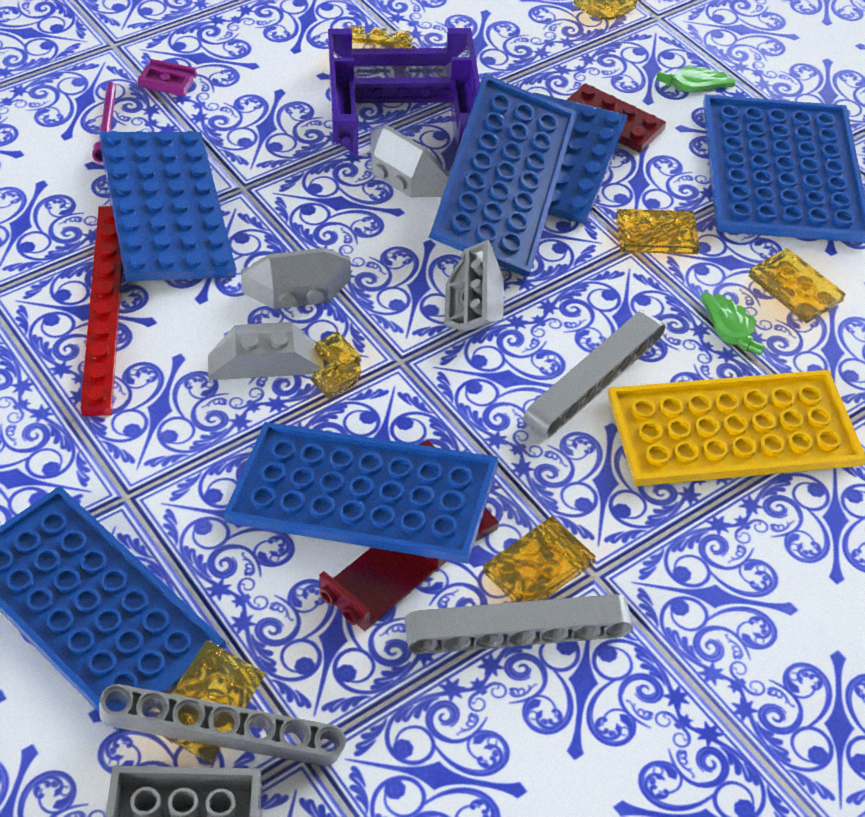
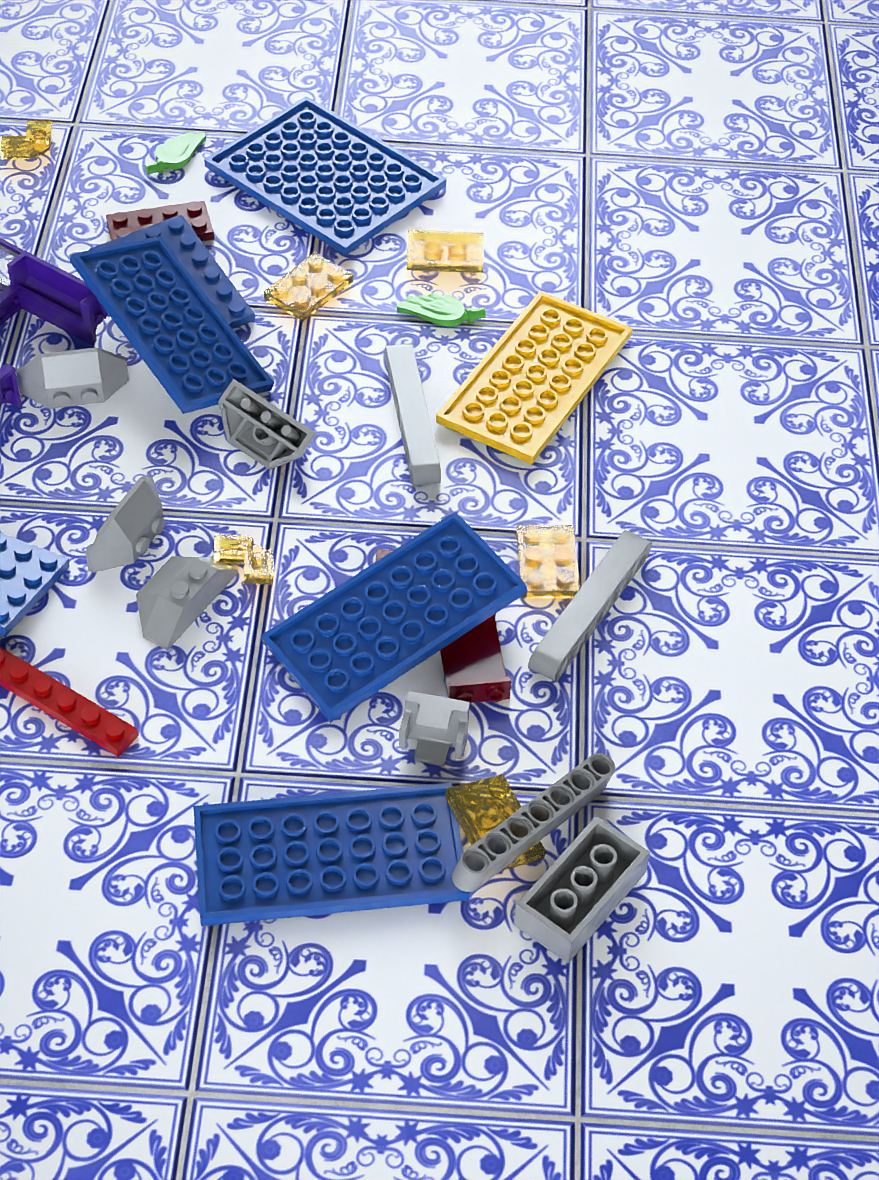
camera: 50 degrees left, 0 degrees up
none -> light grey panel [399,691,470,766]

